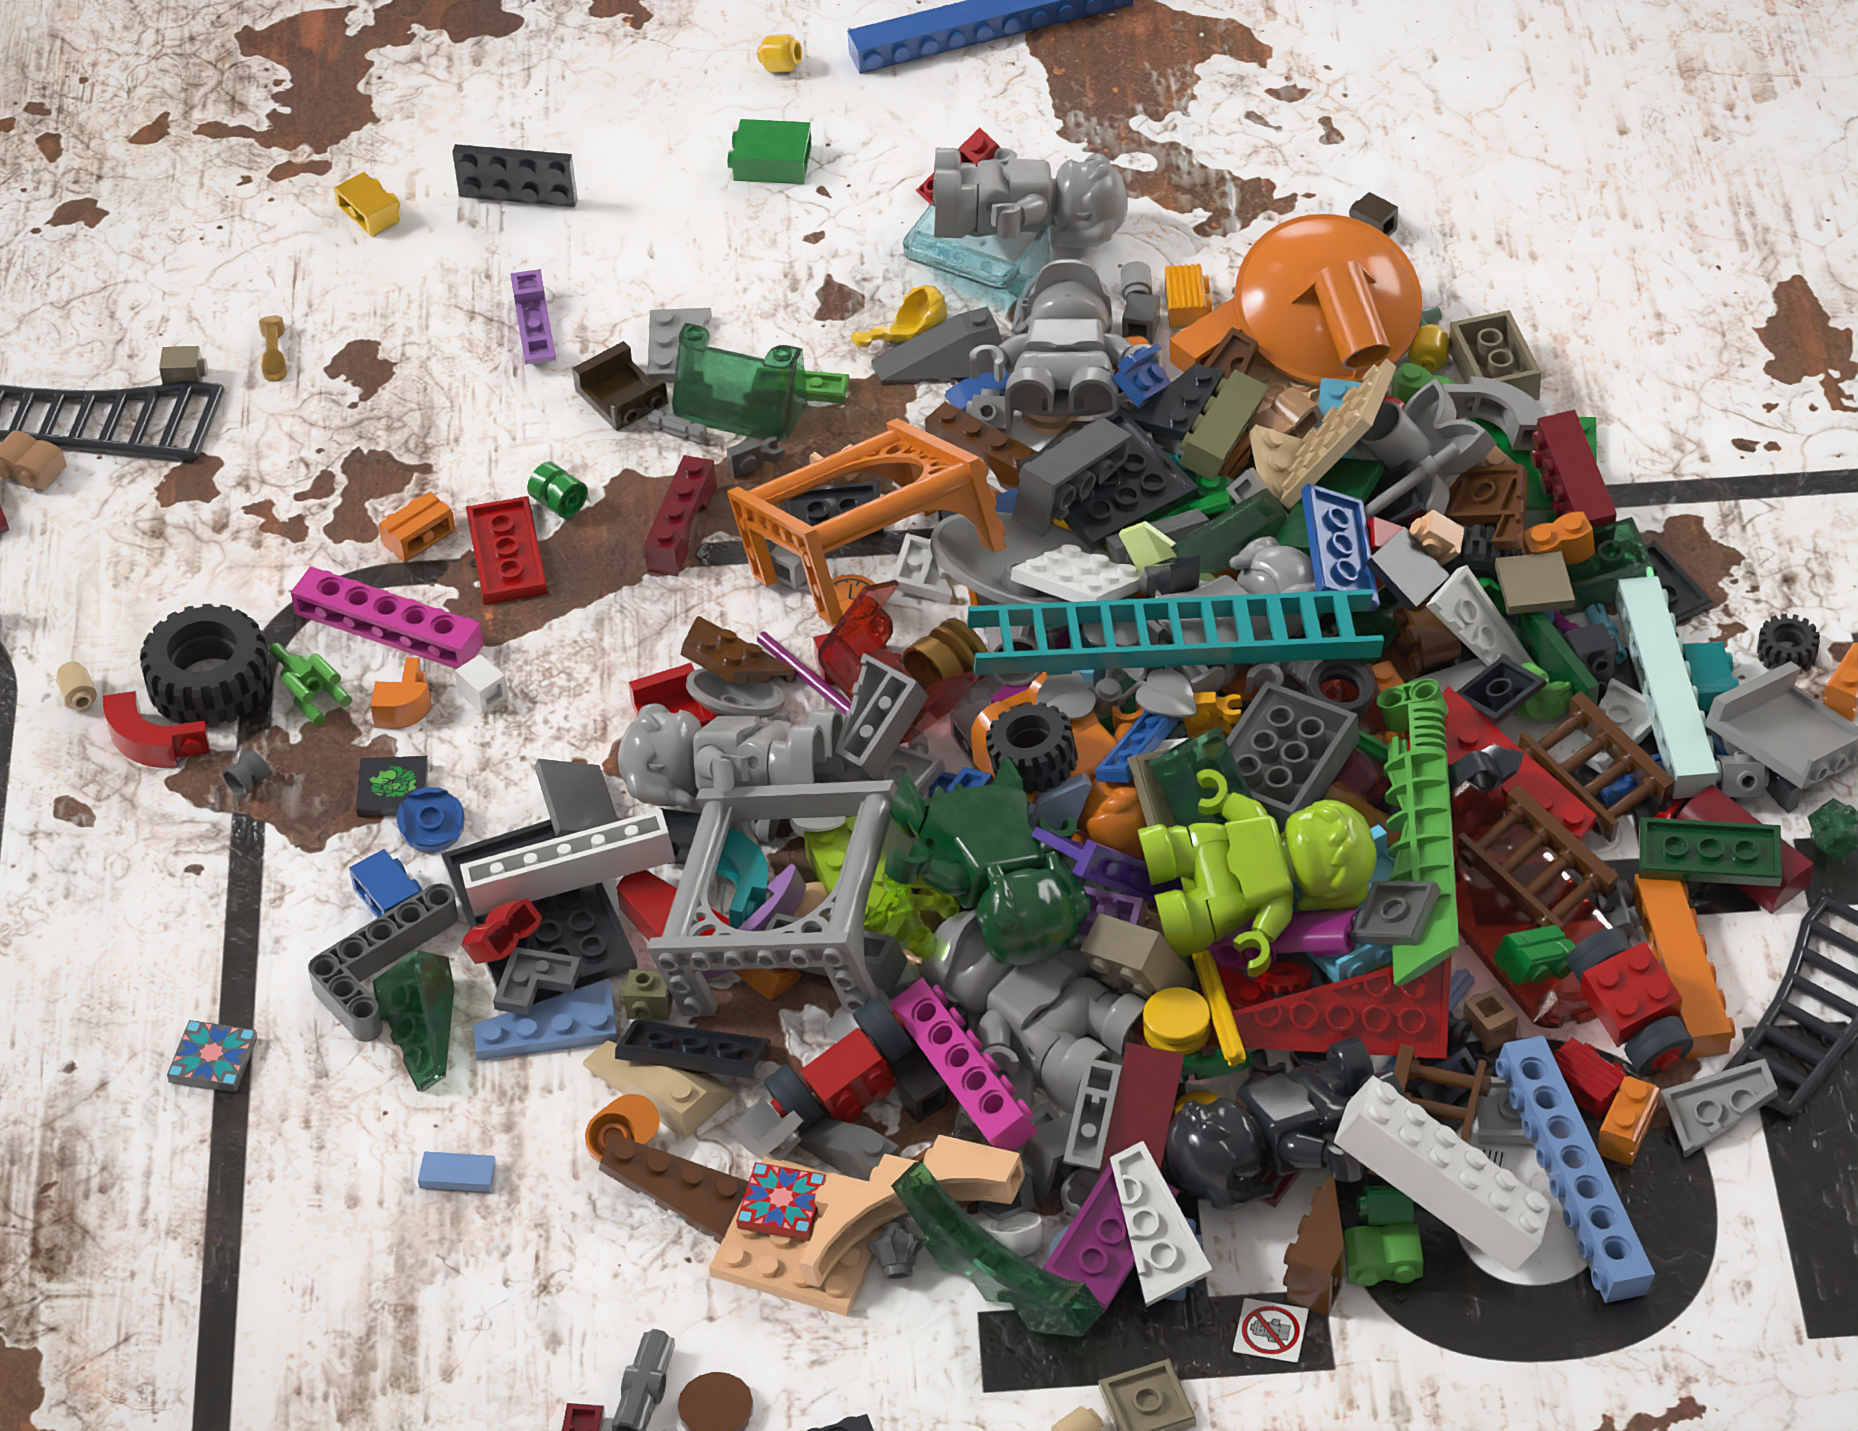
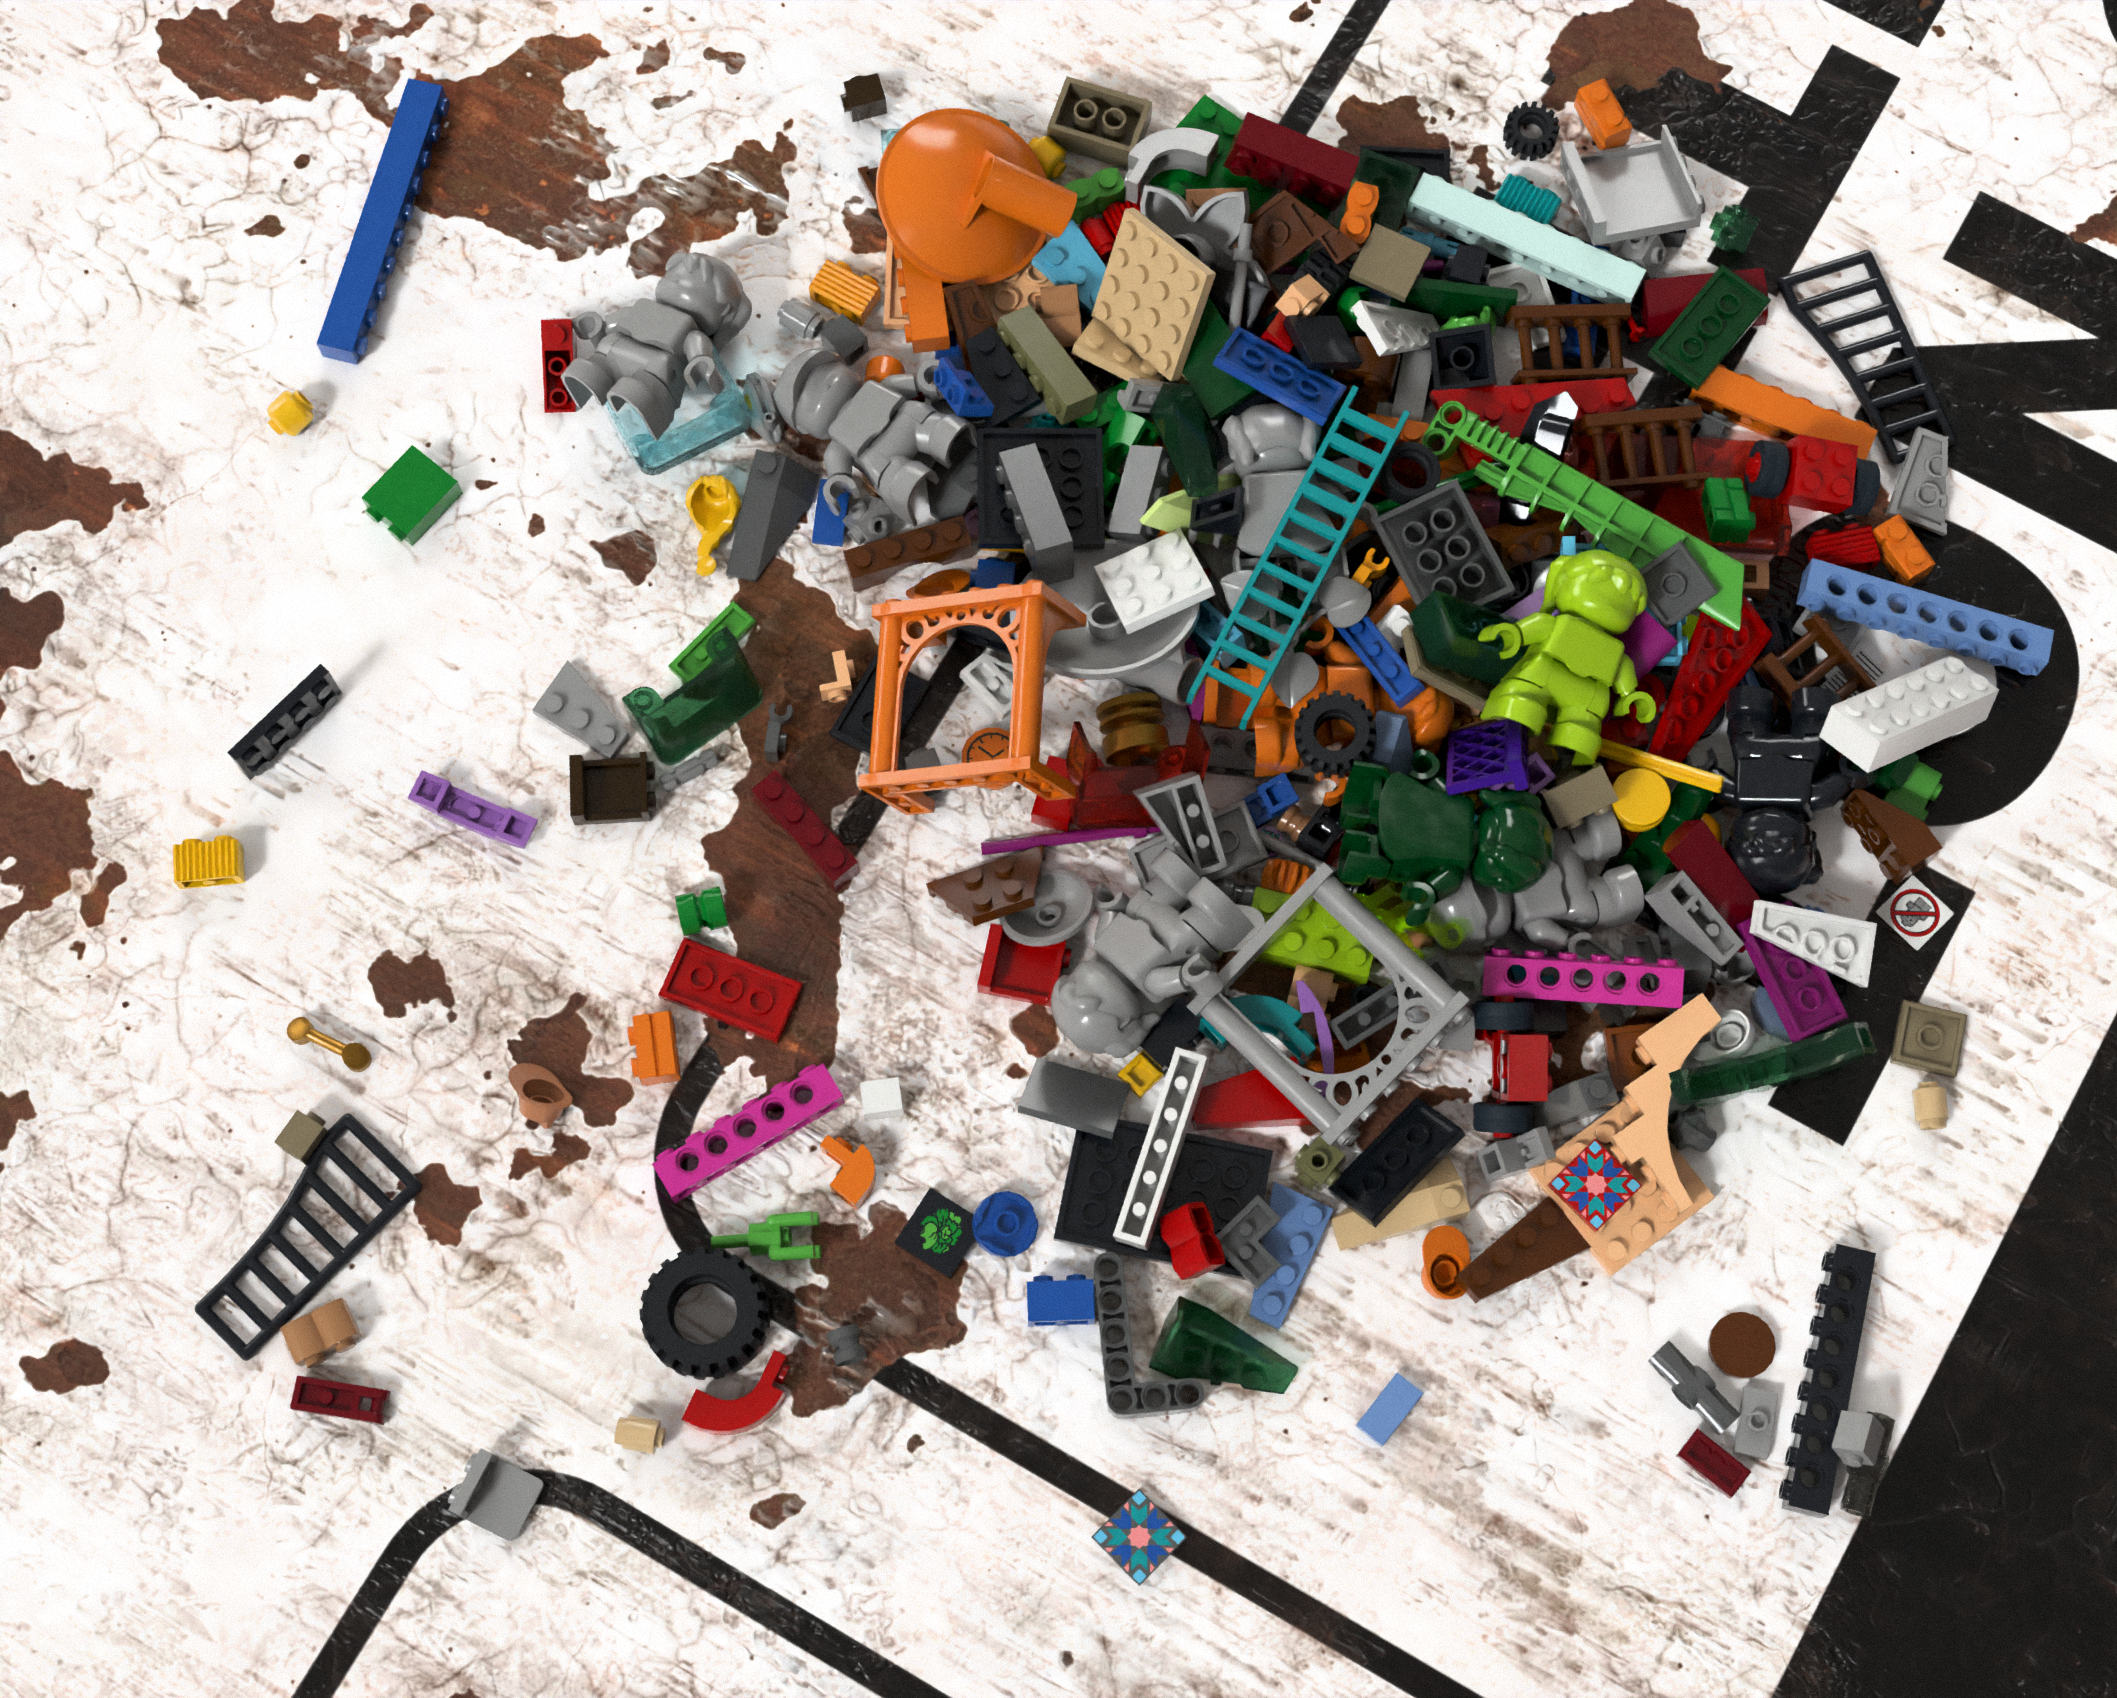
camera: 60 degrees left, 25 degrees up
none -> nougat piece [508,1063,573,1129]

